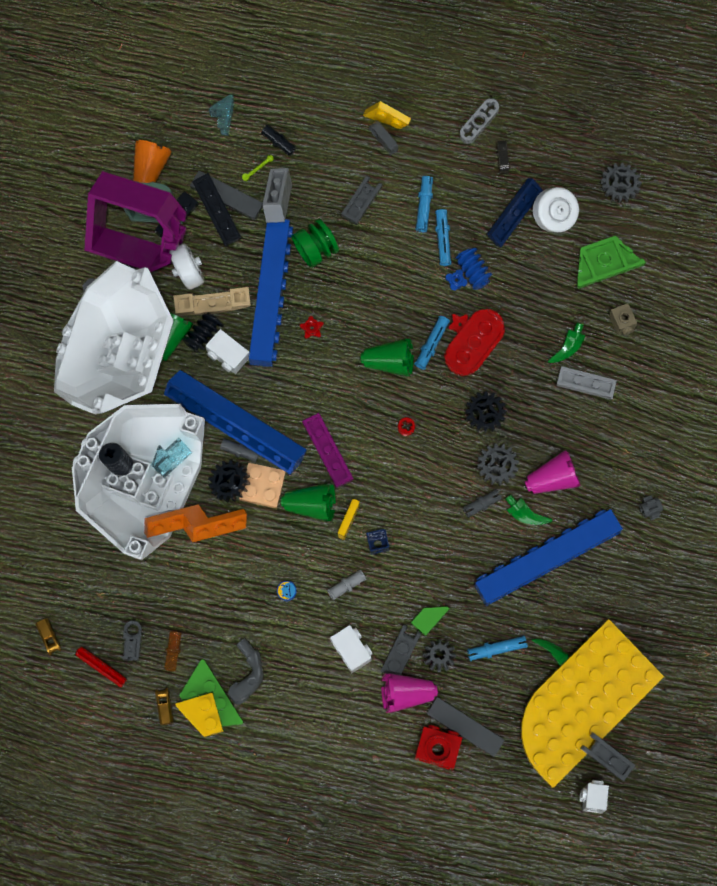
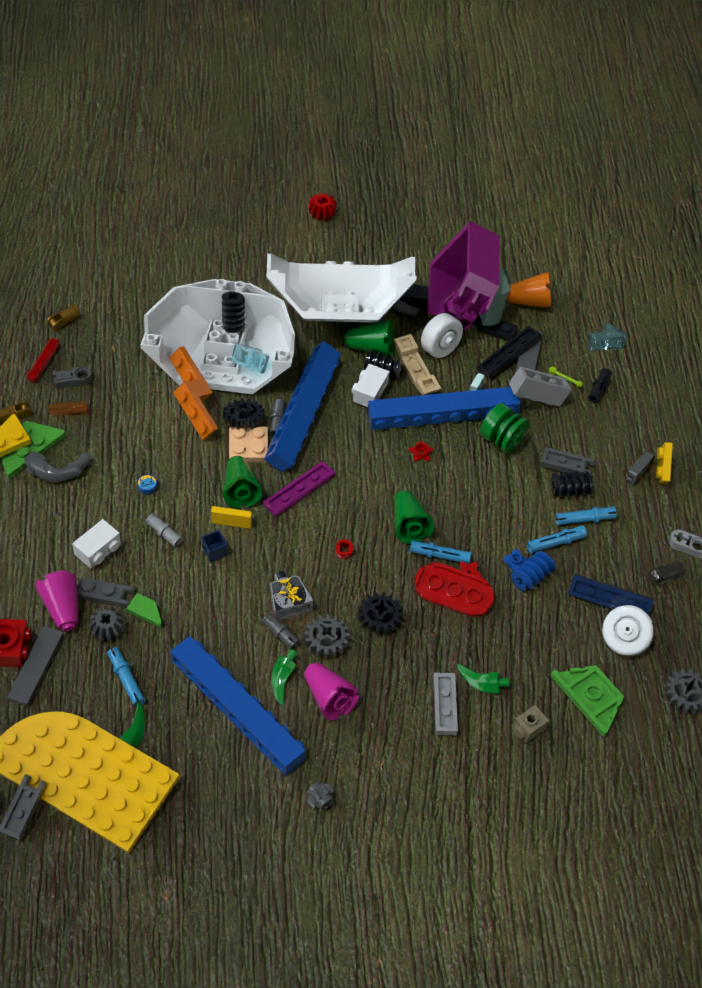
camera: 70 degrees right, 20 degrees down
none -> torso [270,571,313,621]
none -> light aqua tile [470,373,484,391]
none -> black piece [550,471,593,497]

